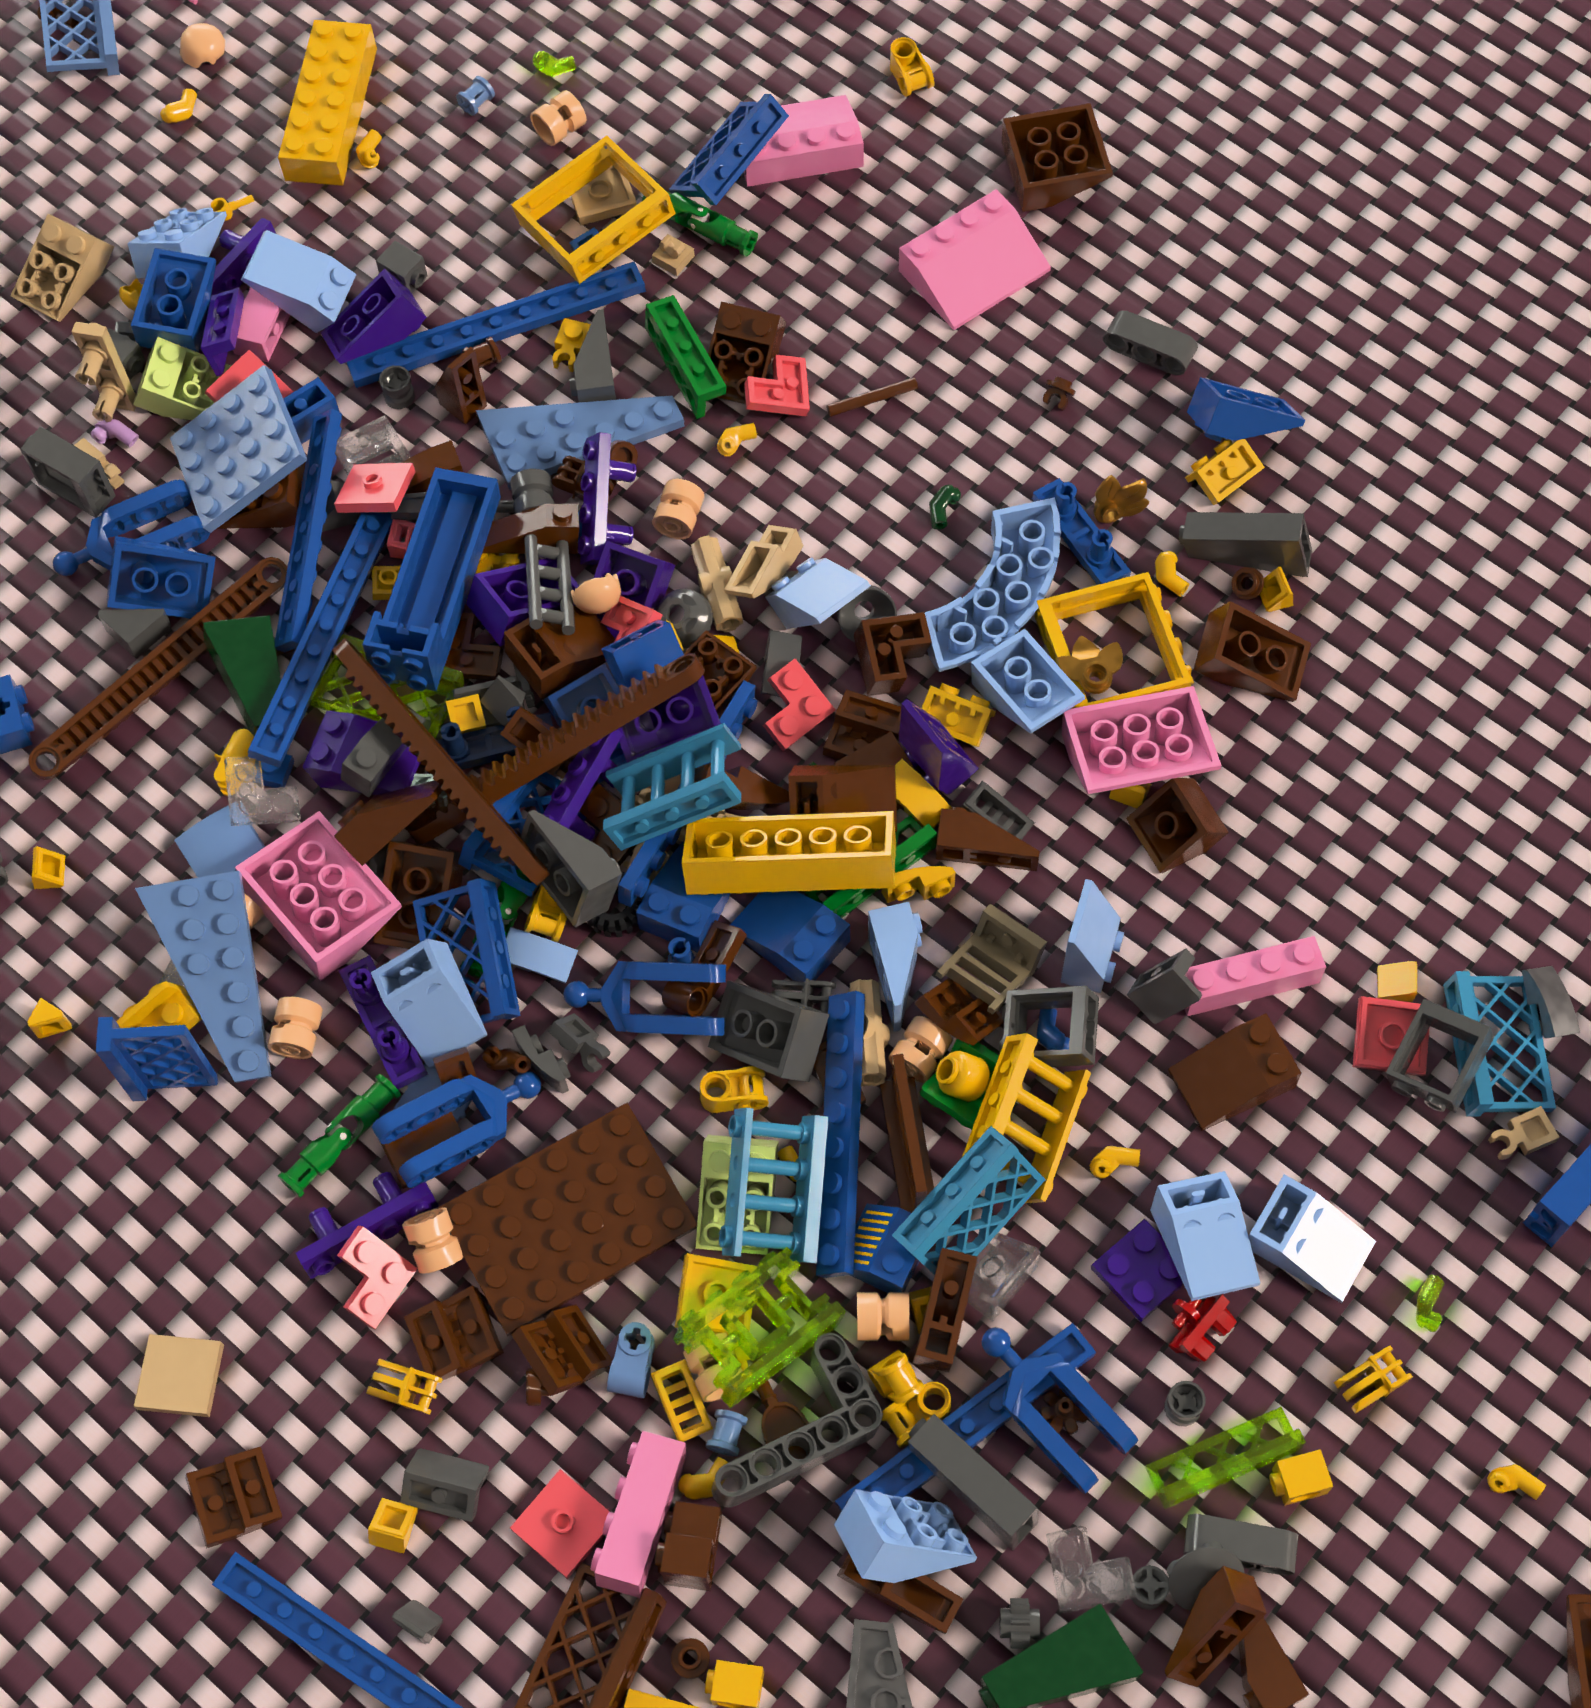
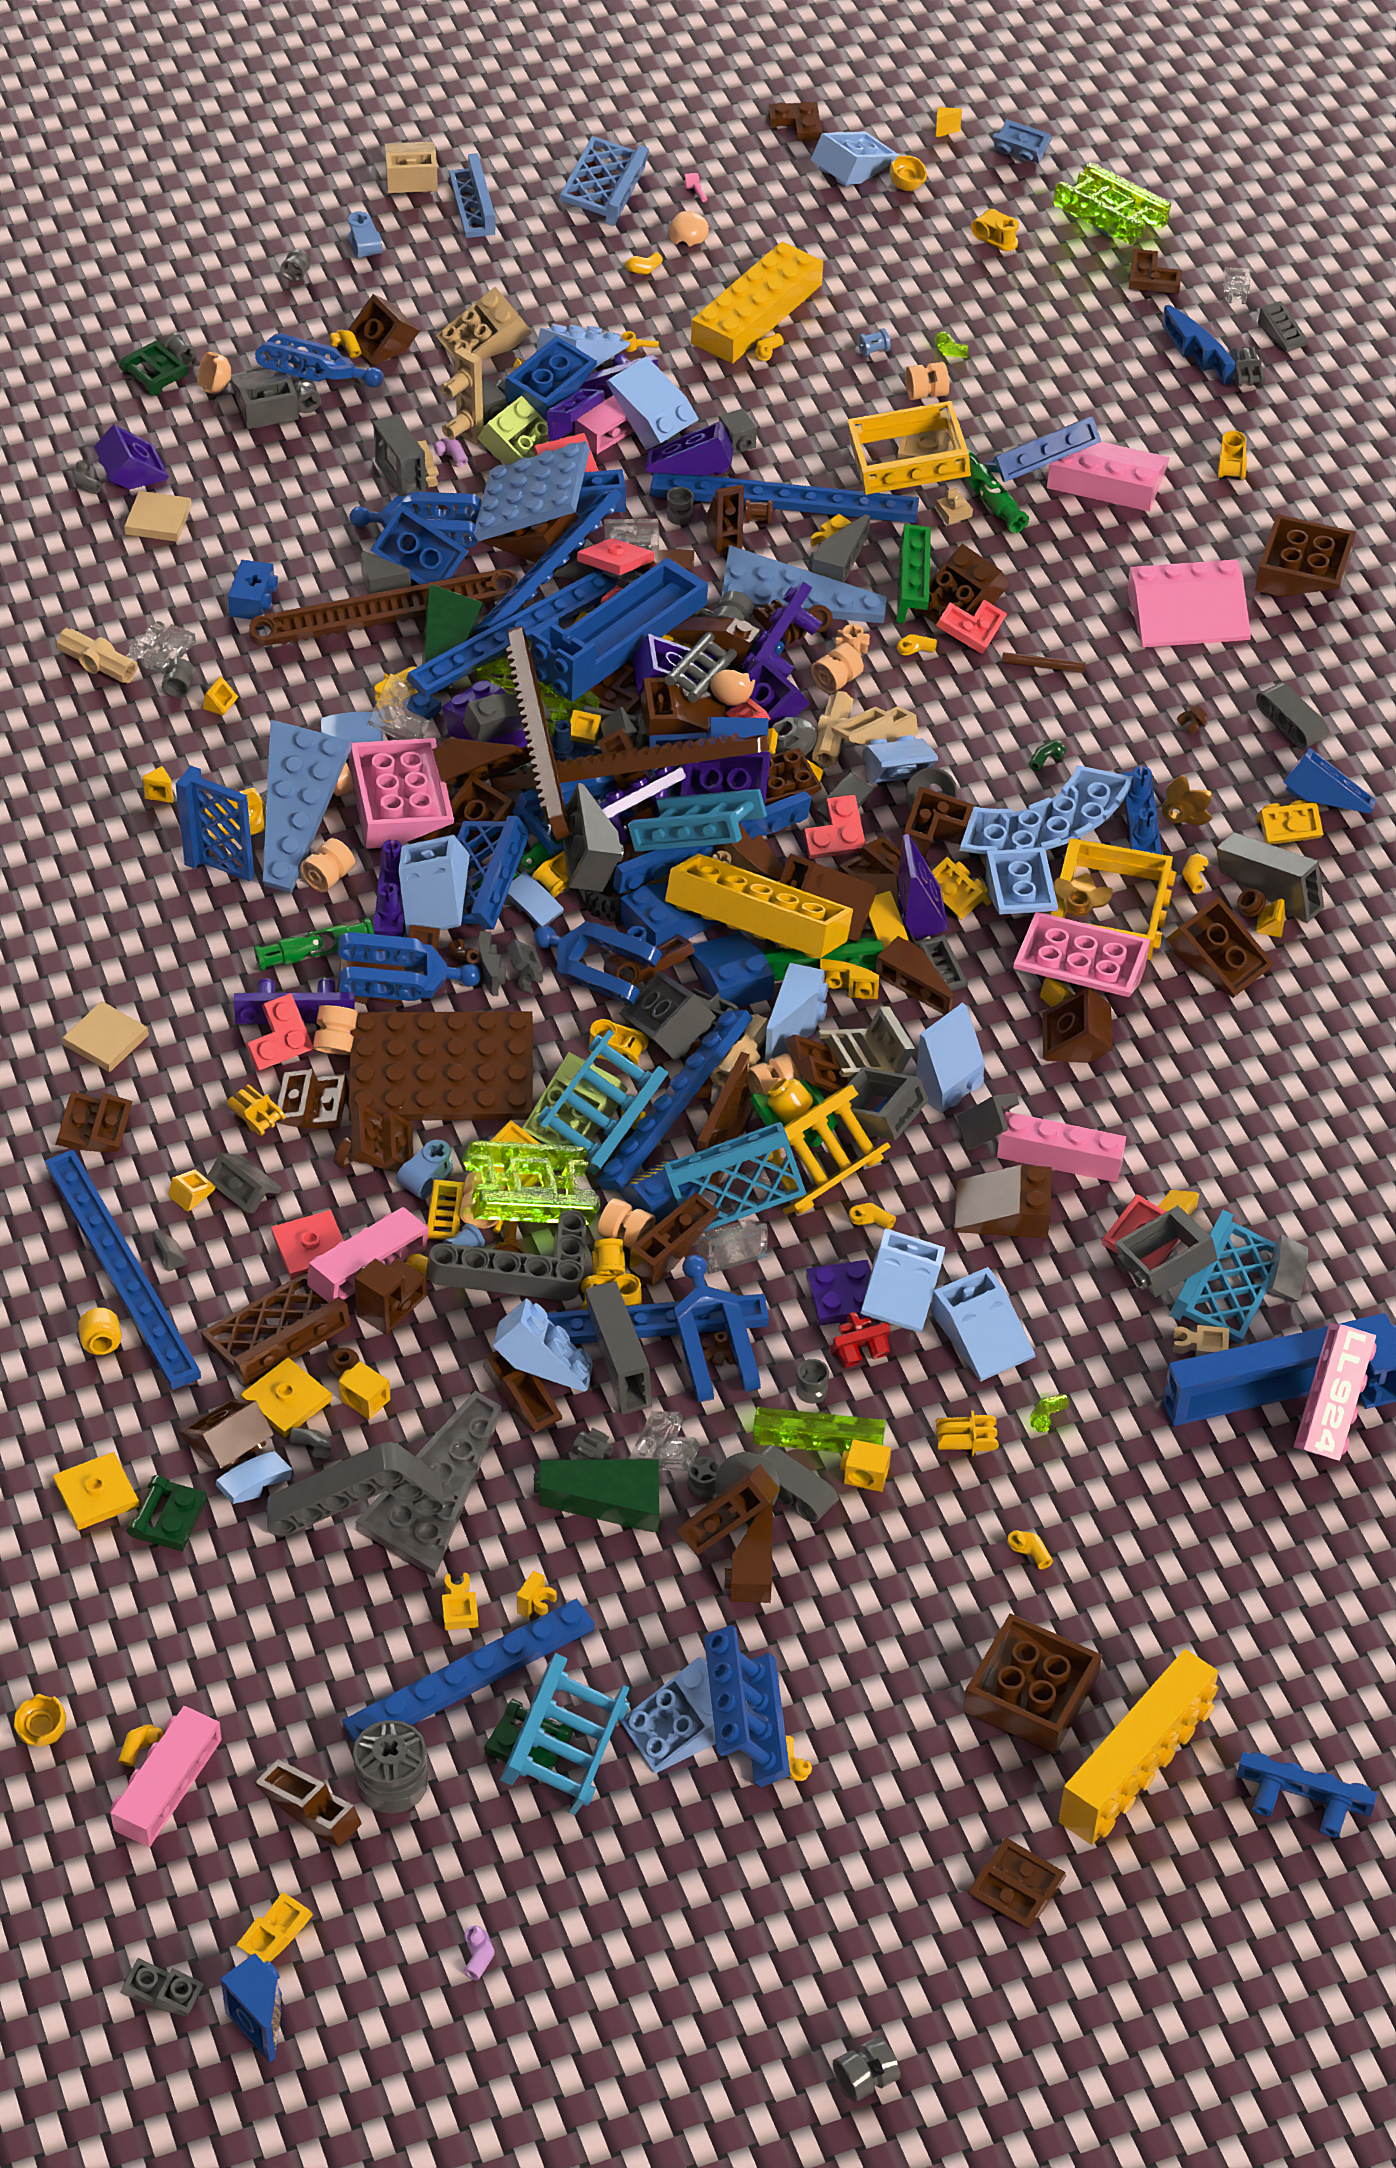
camera: 25 degrees right, 15 degrees down
none -> light nougat gear [835,624,870,656]

